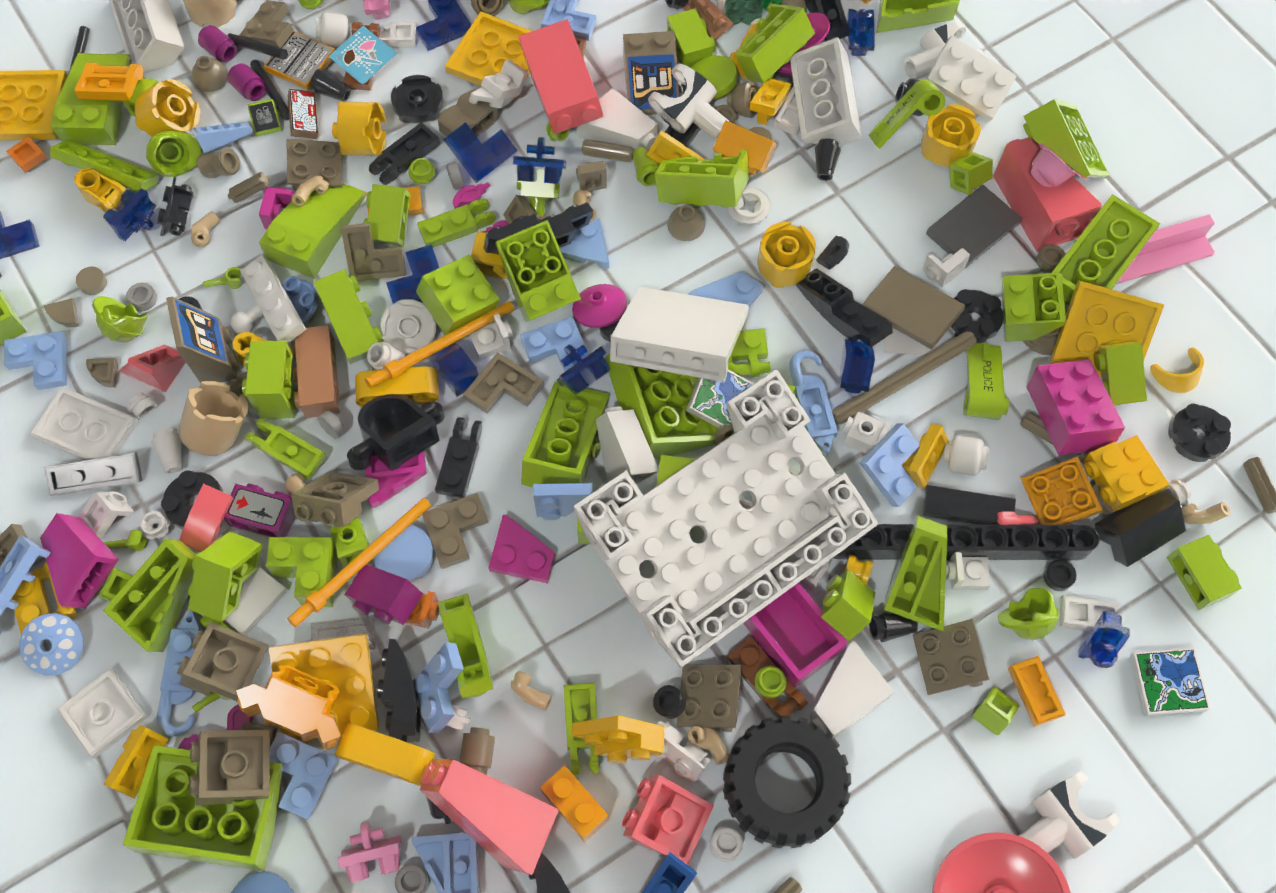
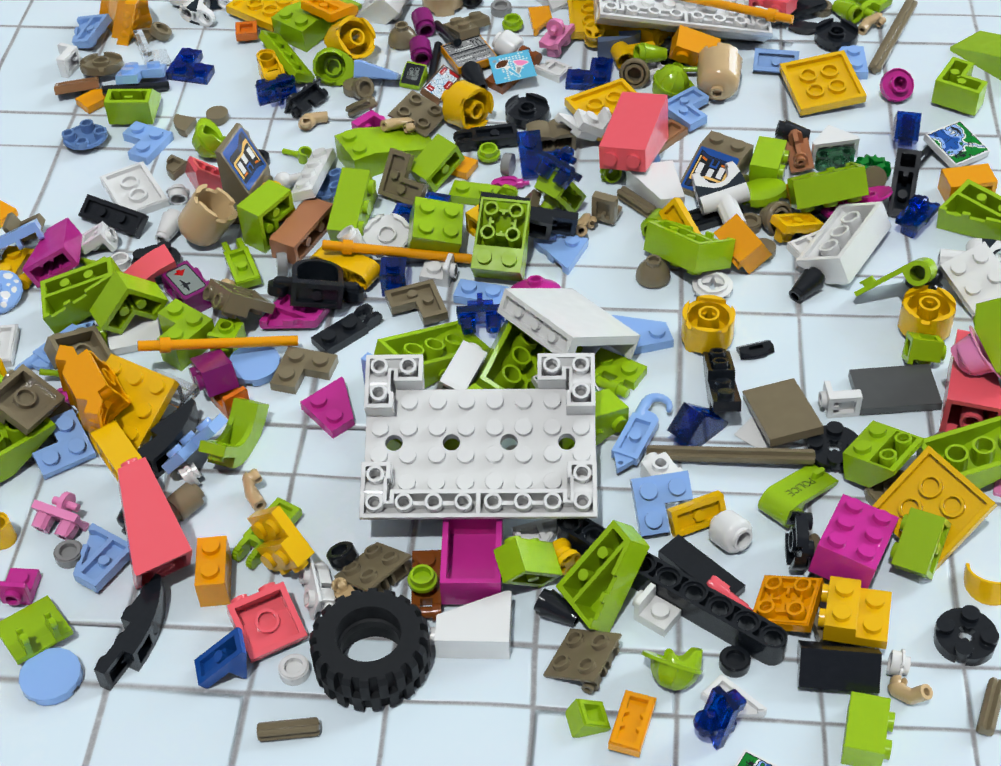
camera: 40 degrees right, 20 degrees down
none -> black plate [785,510,815,571]

